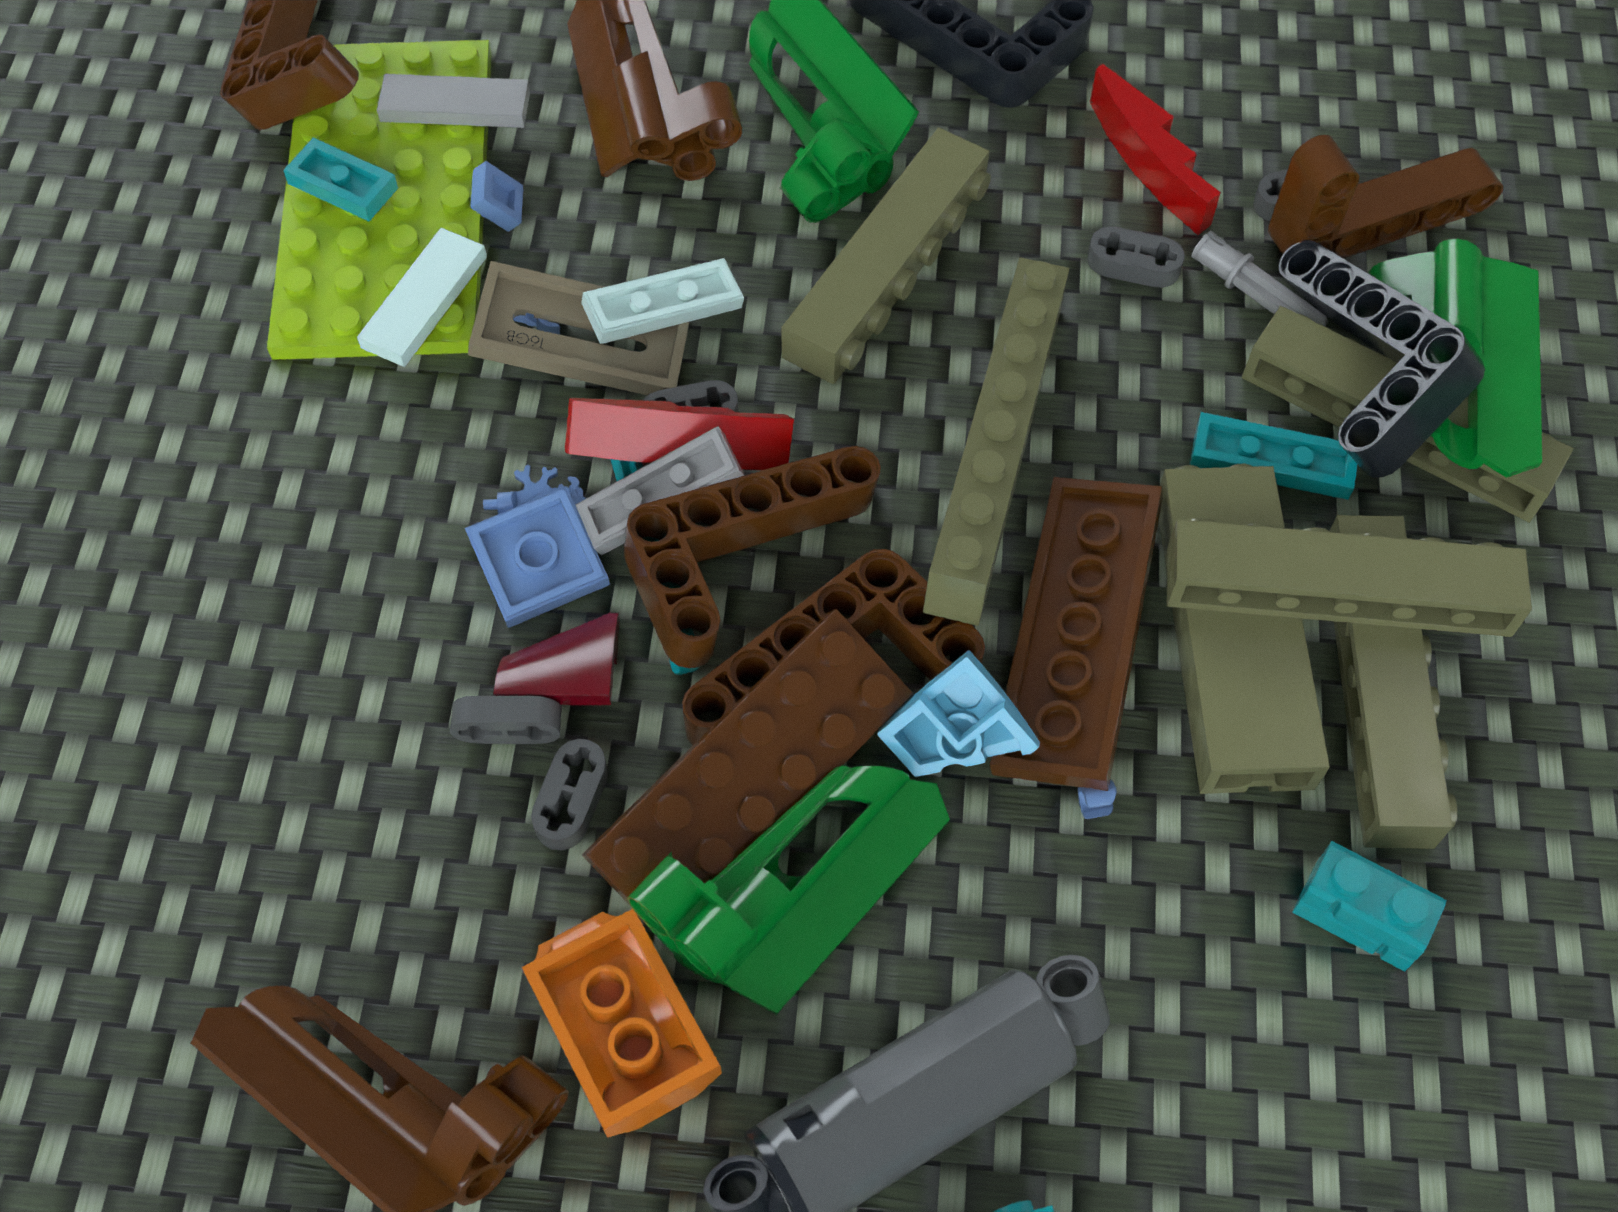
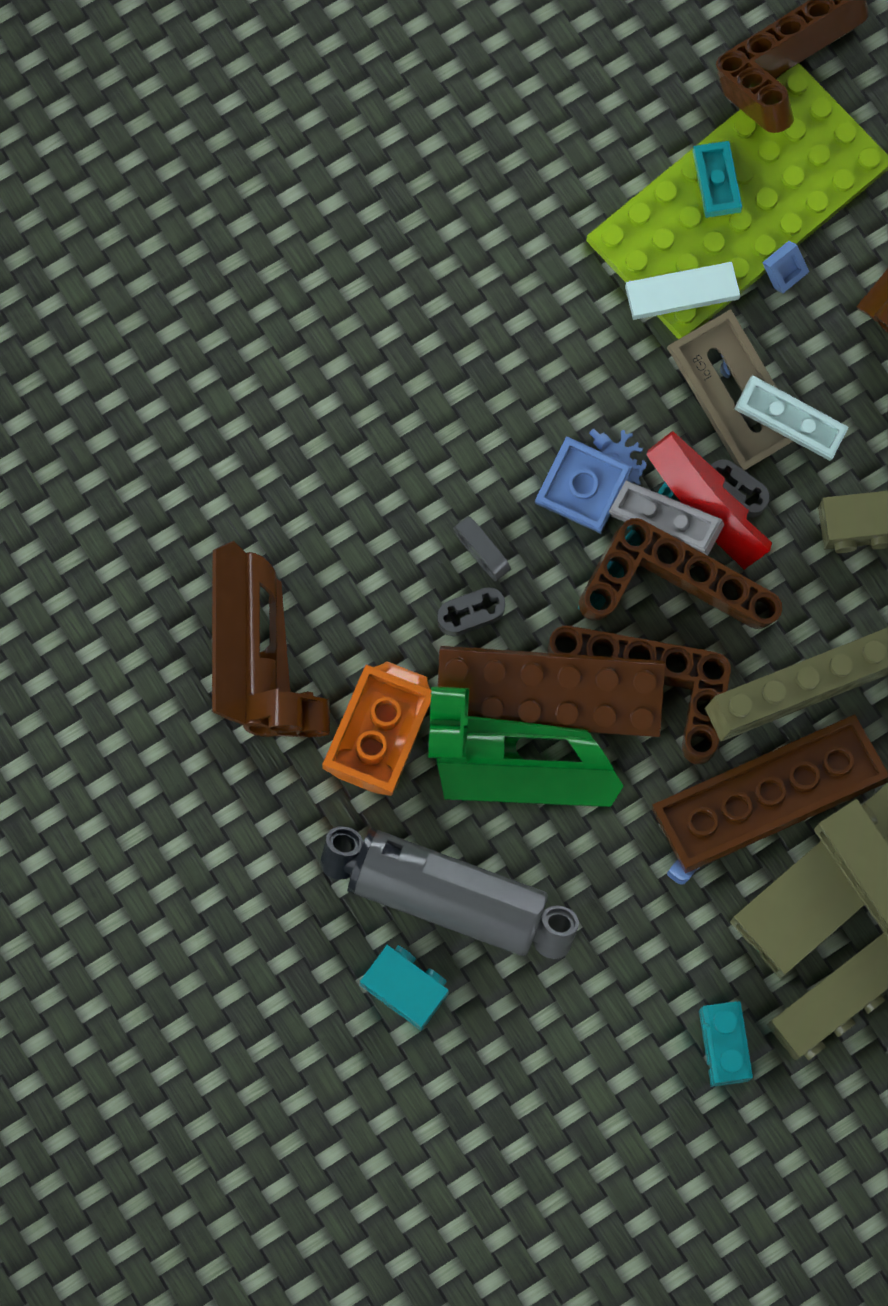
camera: 50 degrees right, 15 degrees up
light grey tile [377,74,530,128] -> none
dark red slope [493,613,620,706] -> none
medium azure slope [877,650,1040,777] -> none

